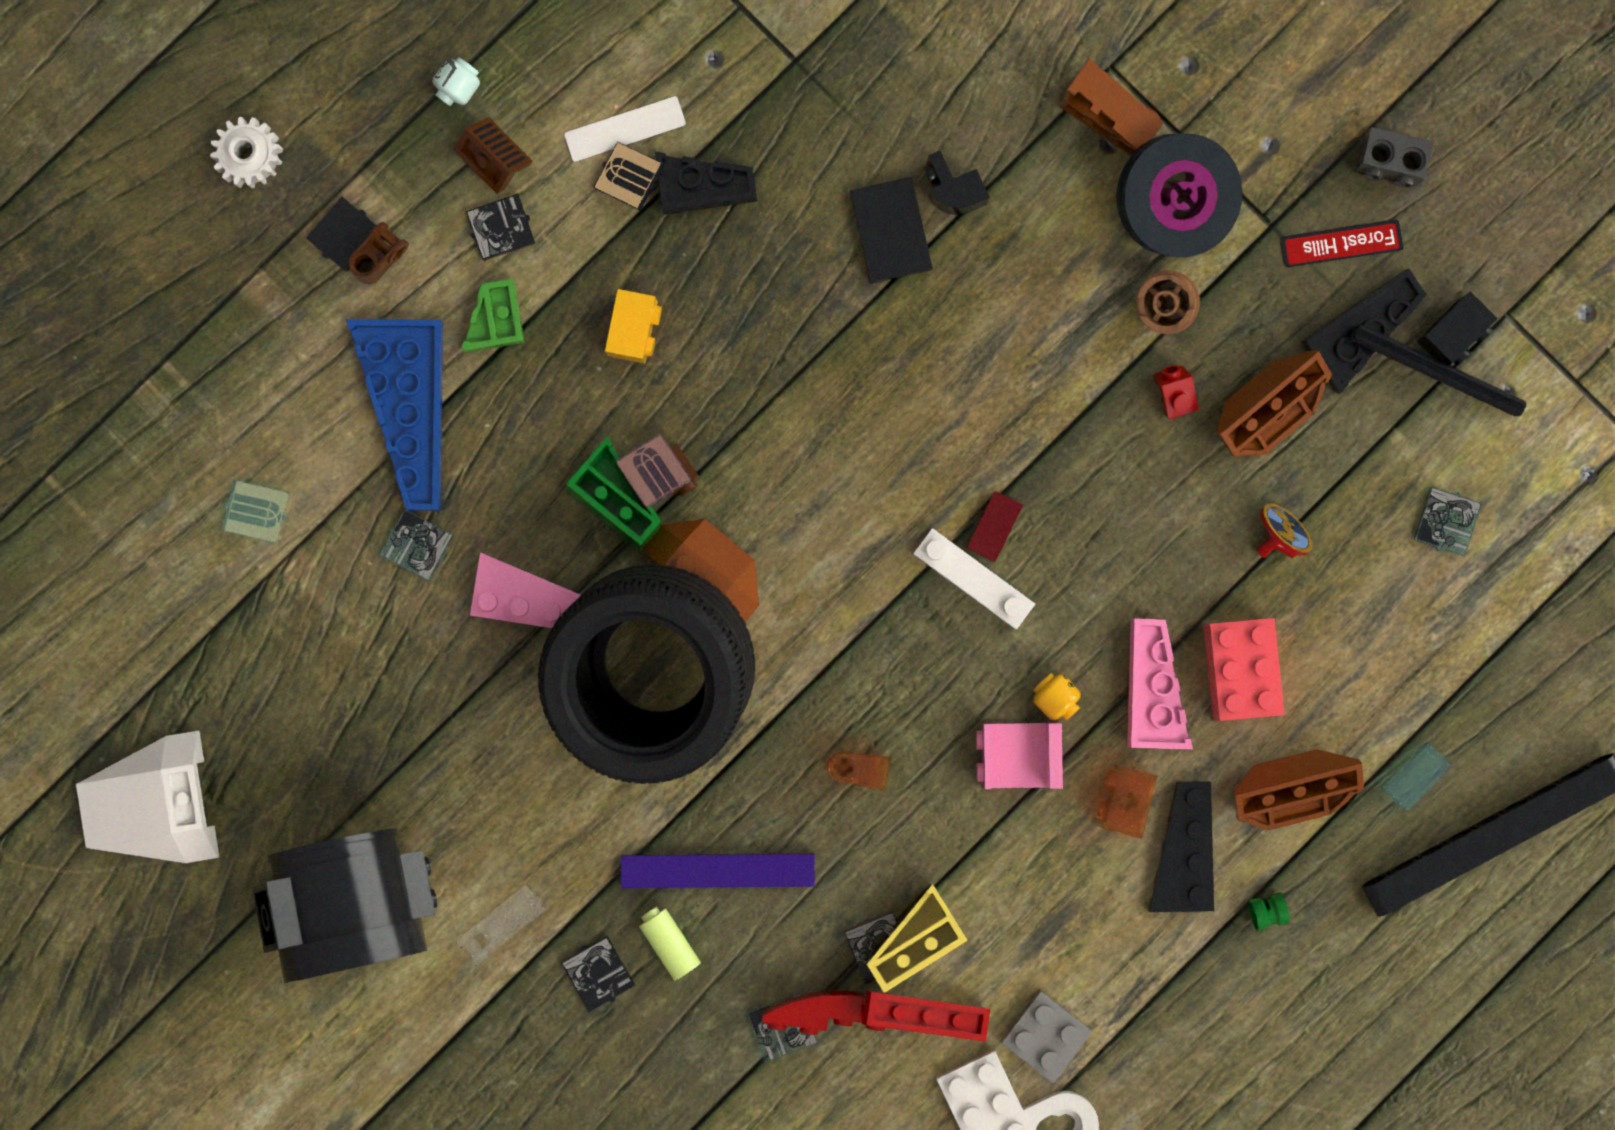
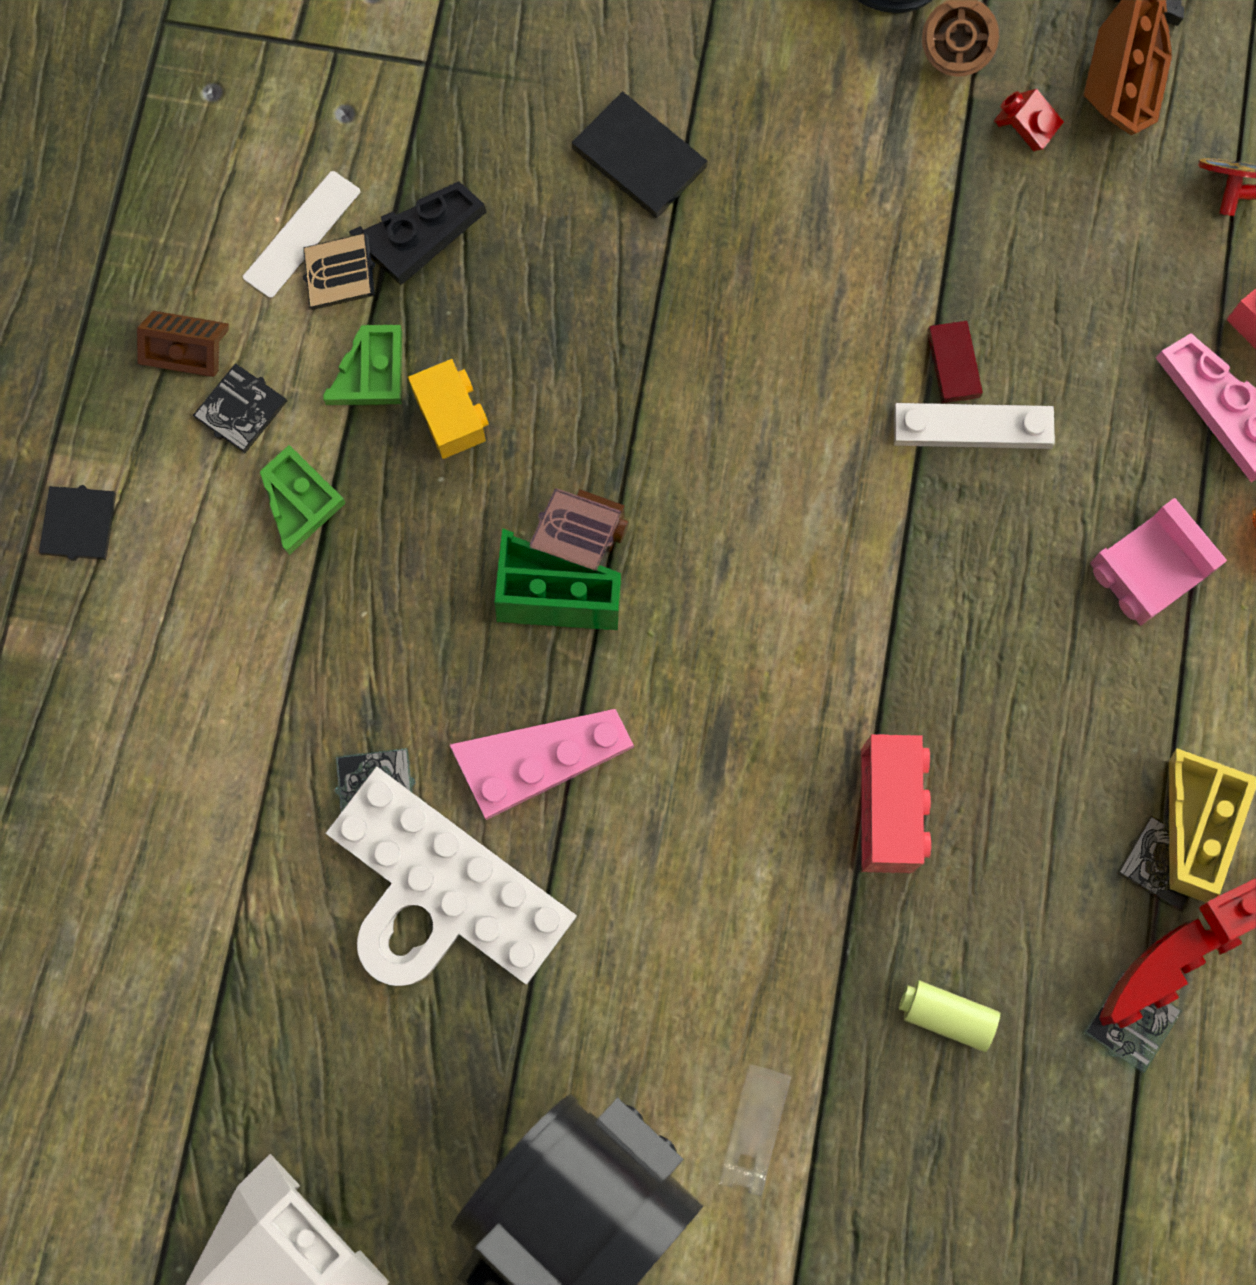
camera: 40 degrees left, 10 degrees down
clear light blue piece [222,480,290,543] -> none
blue wing [346,319,443,511] -> none
reddish brown piece [349,222,409,284] -> none
light aqua head [432,57,480,107] -> none
black tyre [538,564,755,784] -> none
piece [561,936,635,1012] -> none
dark purple tile [621,853,815,888] -> none
dark orange wedge [642,519,759,622] -> none
clear orange piece [827,752,891,790] -> none
black brick [924,150,990,215] -> none
yellow head [1033,673,1081,721] -> none
none -> bright green wing [323,325,402,405]
none -> white plate [326,767,577,986]
none -> coral brick [861,734,931,873]

